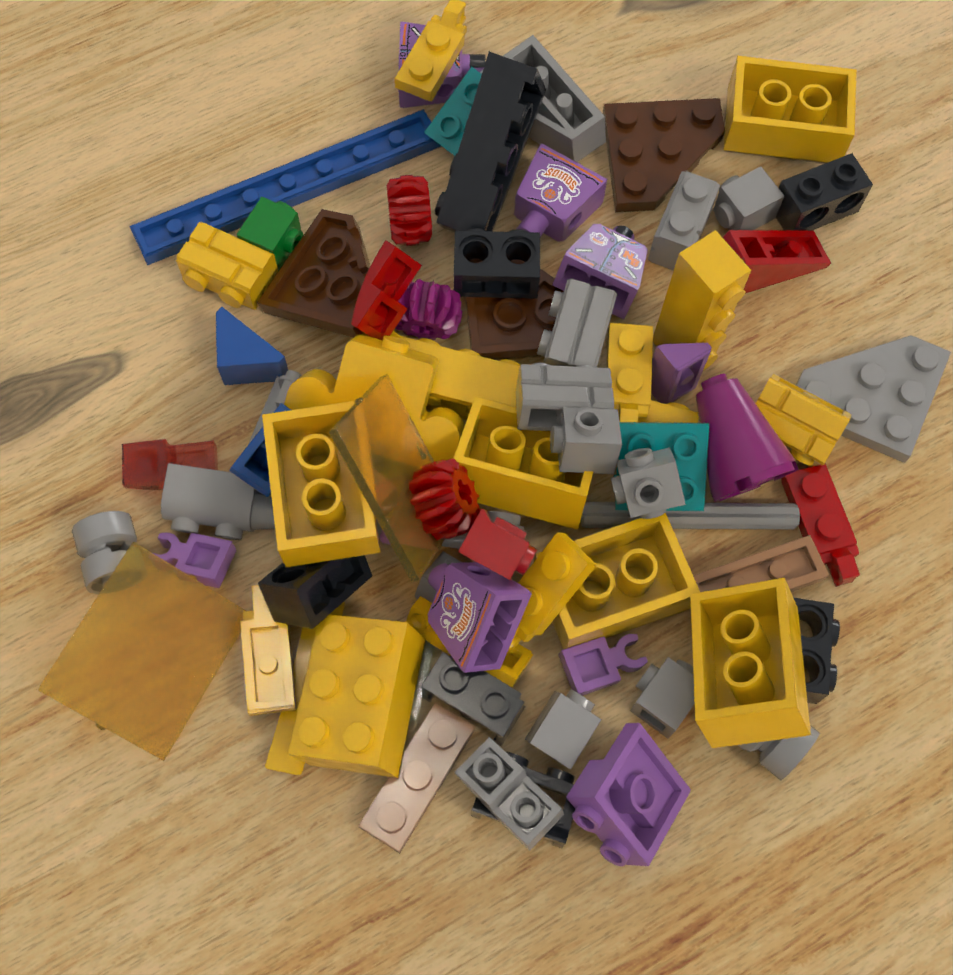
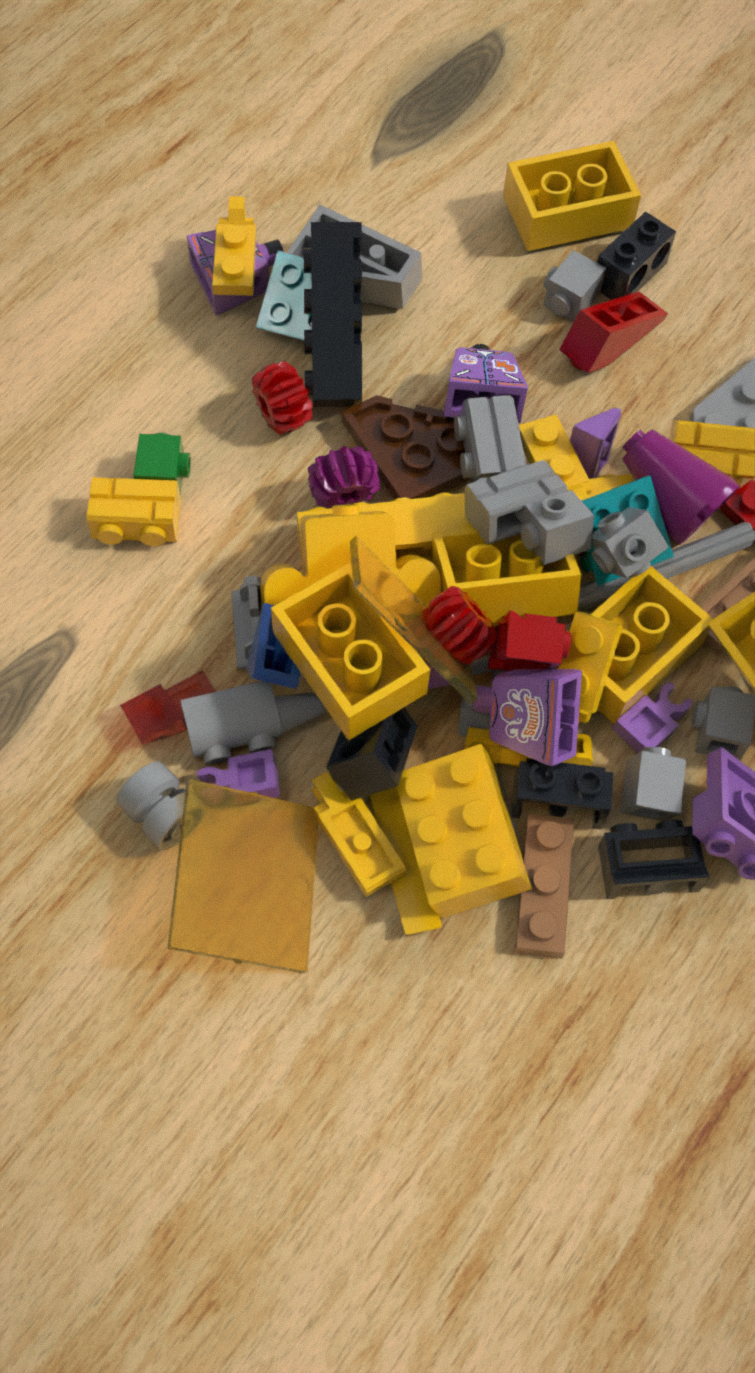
camera: 25 degrees left, 5 degrees down
blue tile [130,109,441,266] -> none
blue slope [216,307,288,385] -> none
reddish brown plate [257,209,370,338] -> none
red slope [351,240,422,340] -> none
black brick [454,228,540,299] -> none
light grey slope [455,737,564,851] -> none
medium lavender torso [514,143,607,241] -> none
reddish brown plate [602,98,725,212] -> none
light grey brick [648,171,720,270] -> none
yellow brick [653,230,751,371] -> none

